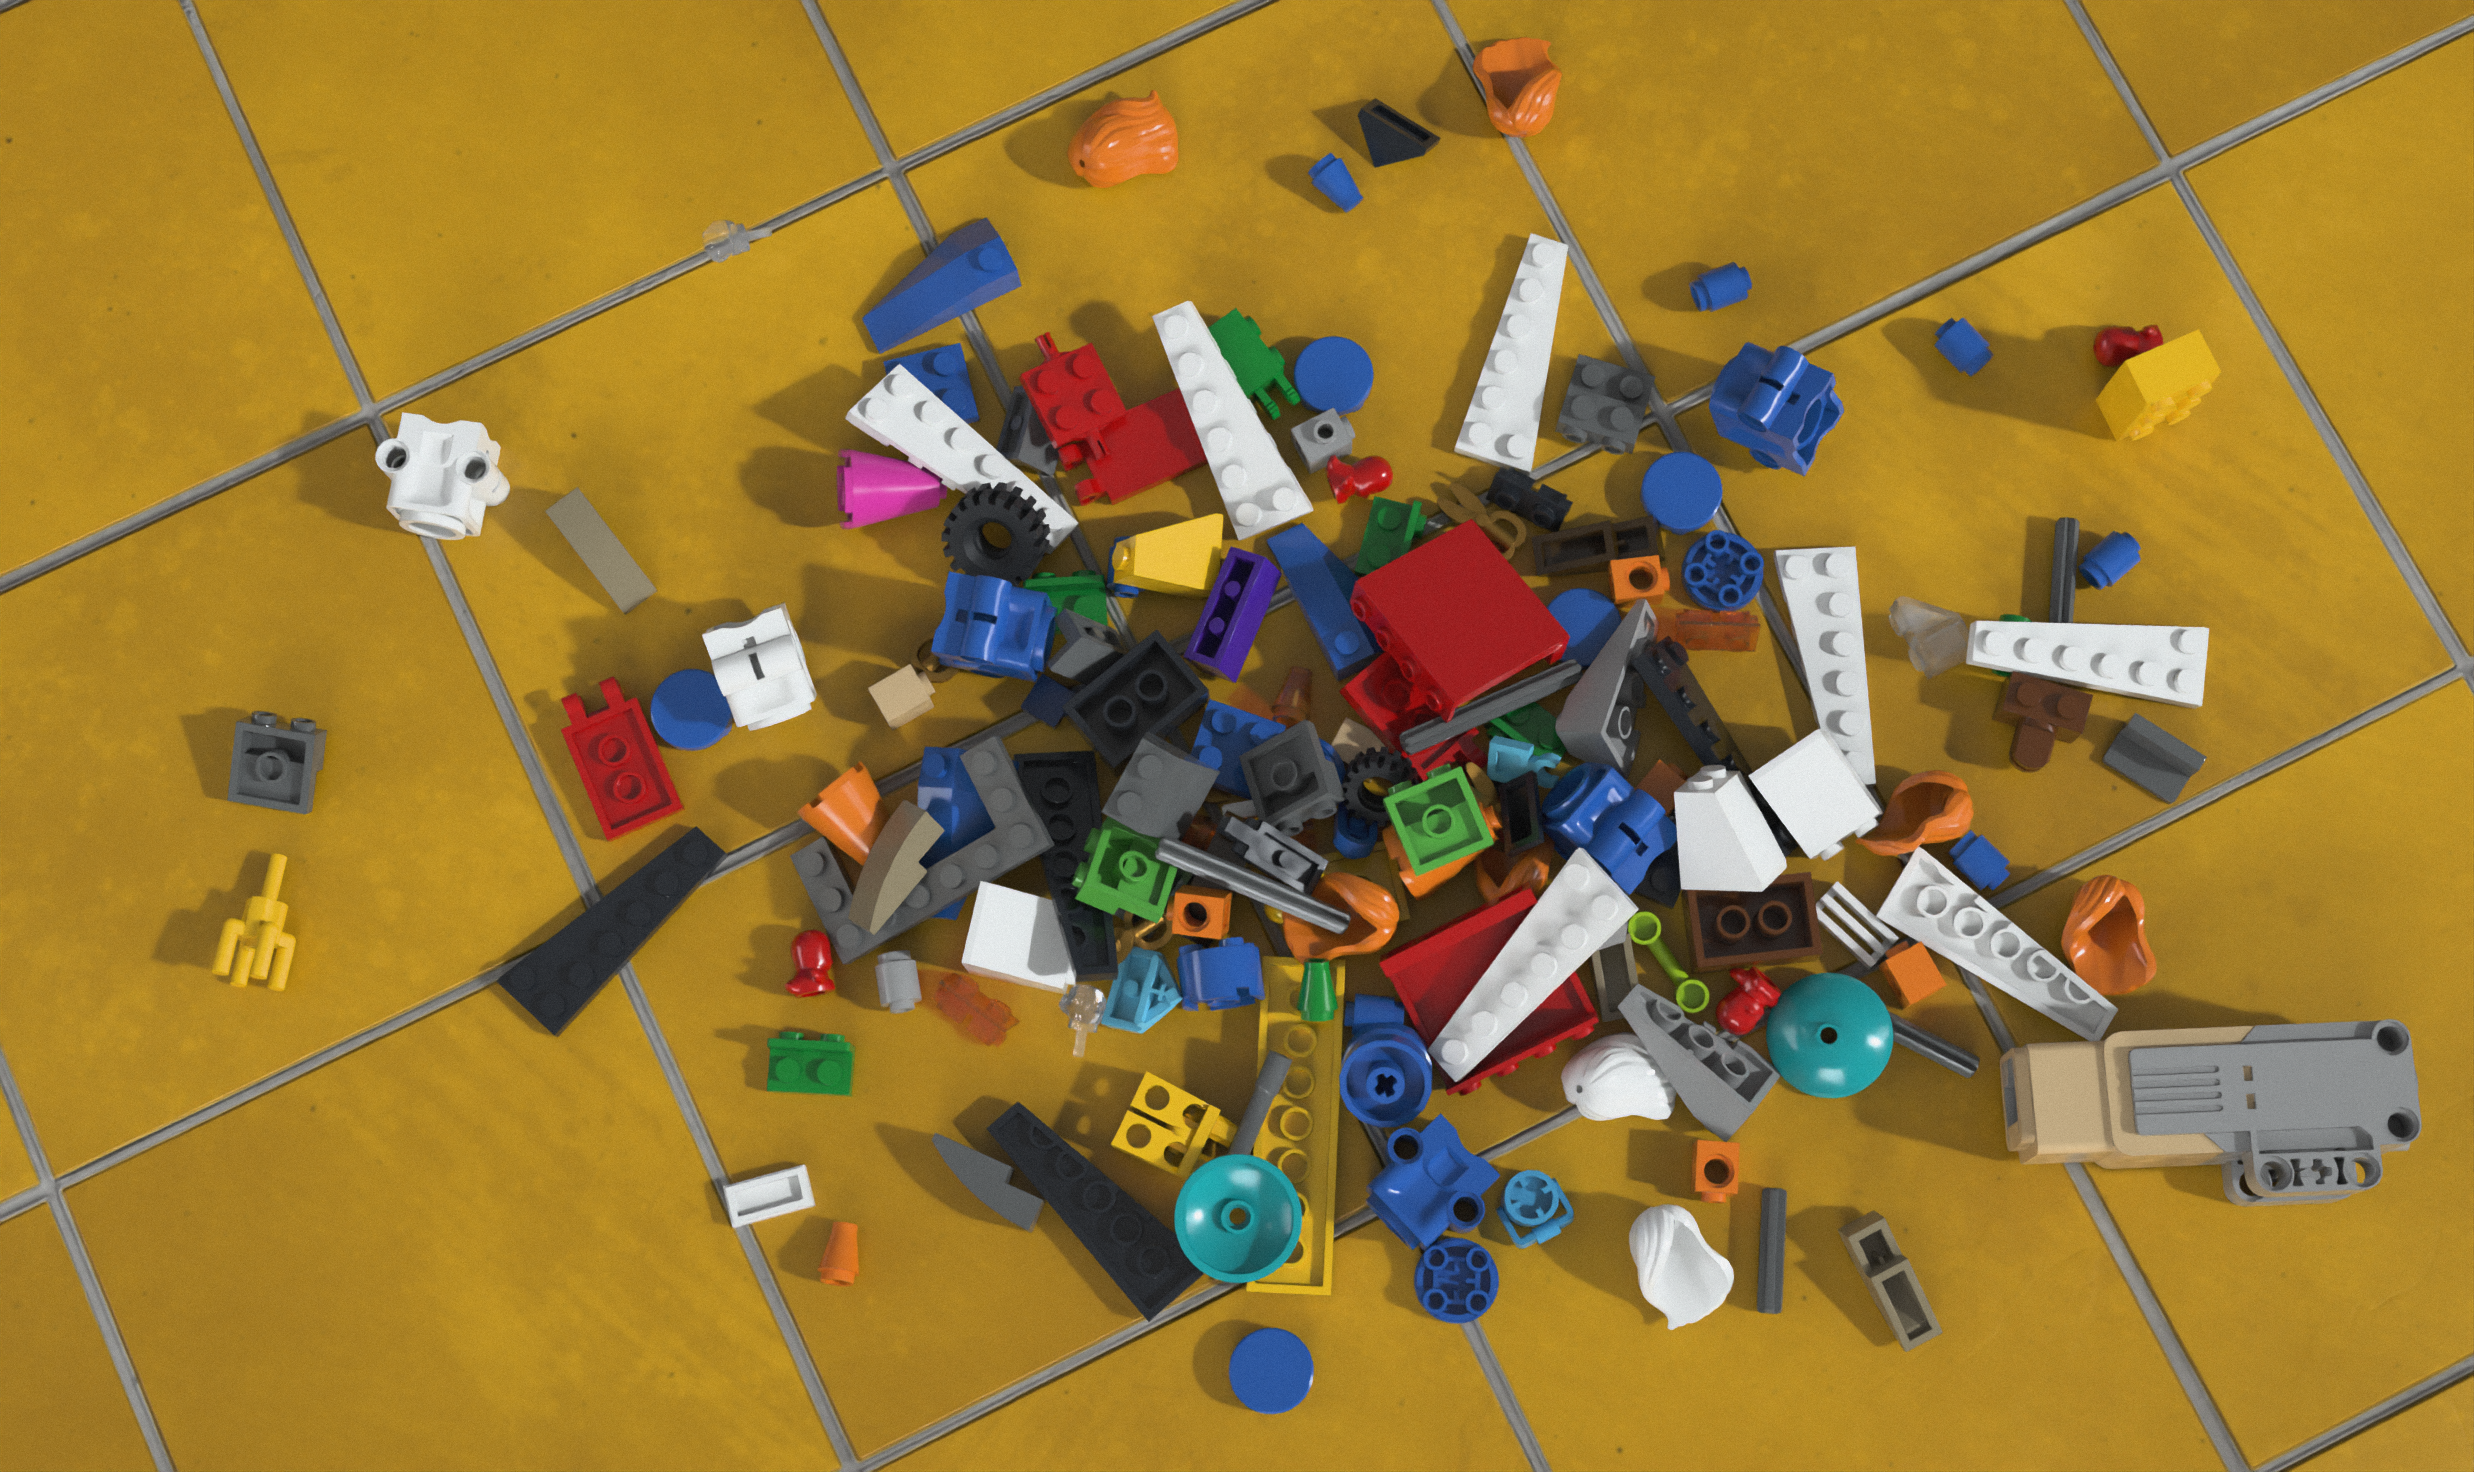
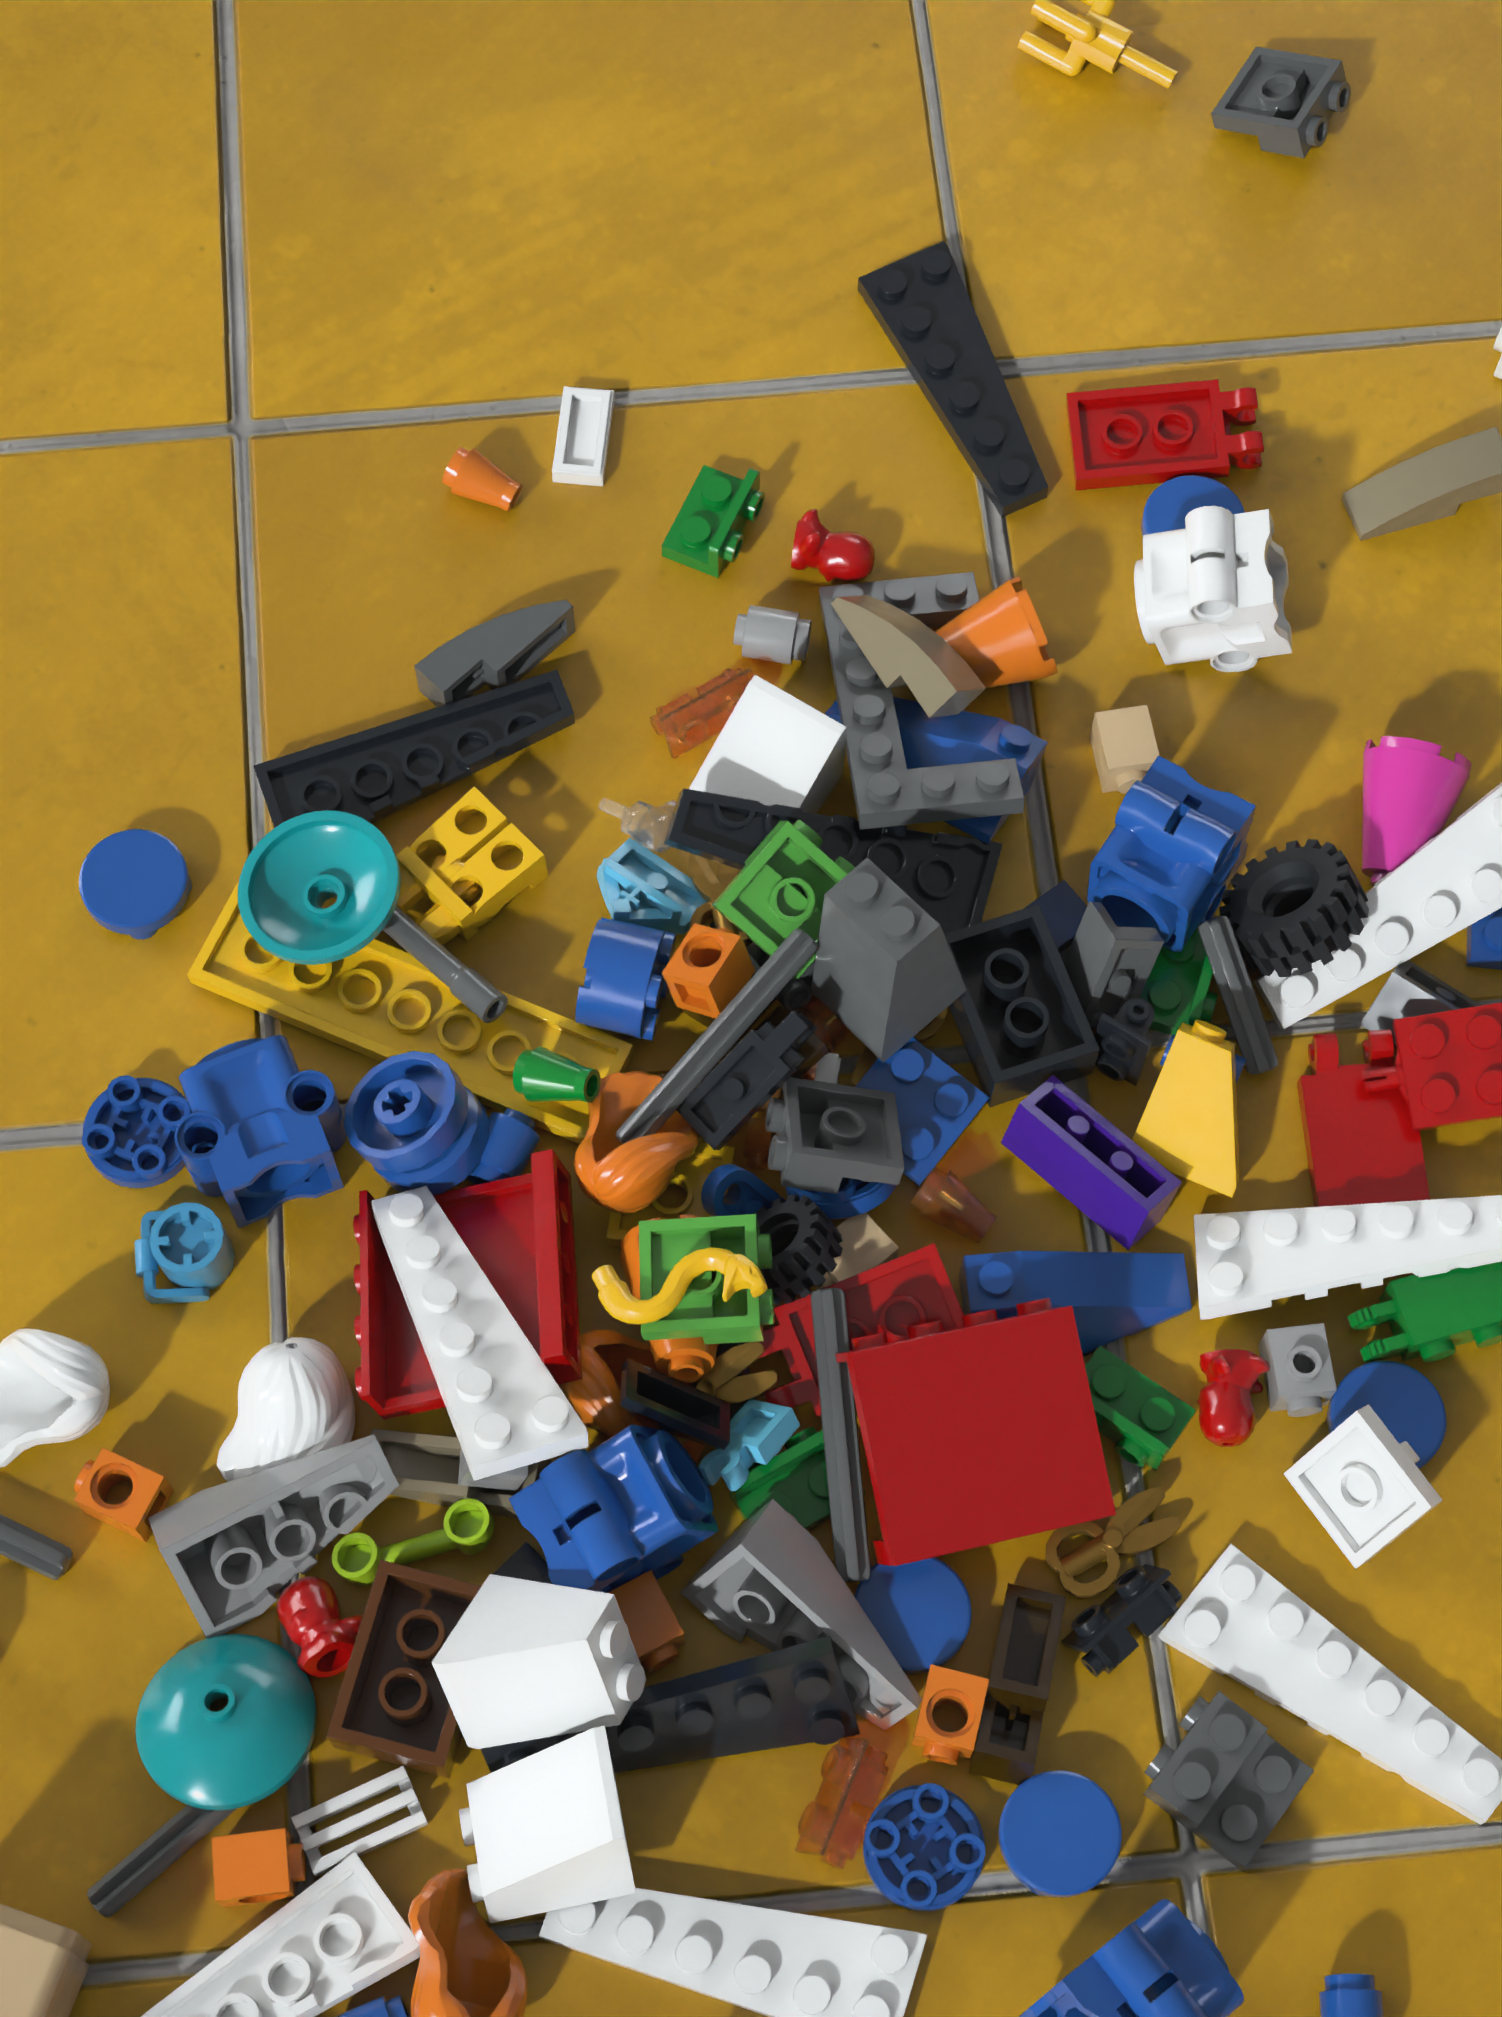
camera: 105 degrees right, 10 degrees down
none -> yellow animal [592,1247,768,1325]
none -> black hinge [1095,998,1154,1086]
none -> dark grey axle [1198,915,1279,1075]
none -> white hinge [1284,1404,1443,1569]

